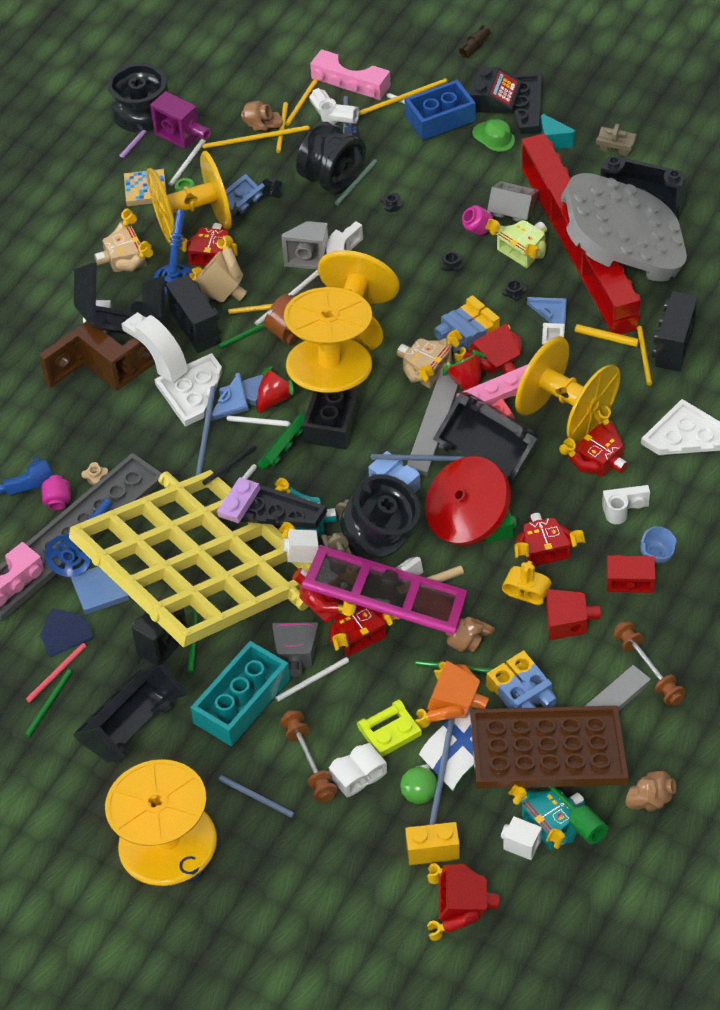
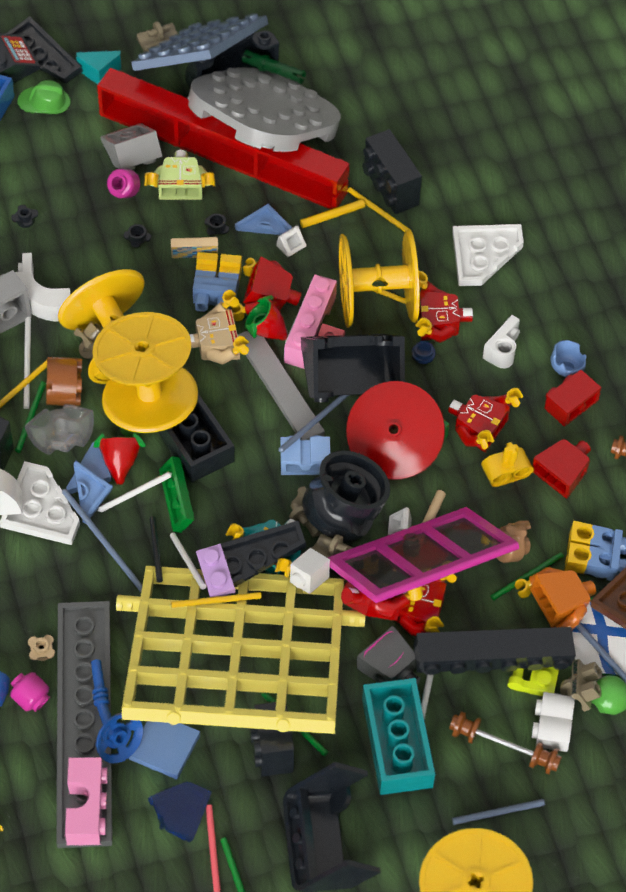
camera: 50 degrees left, 5 degrees up
none -> clear brick [25,404,94,455]
none -> sand blue plate [131,13,268,71]
none -> tan tile [171,237,218,258]
none -> yellow axle [171,592,261,608]
none -> dark green pin [242,49,306,84]
none -> dark blue plate [412,341,436,364]
none -> black brick [413,627,576,675]
none -> dark tan hips [560,659,602,712]

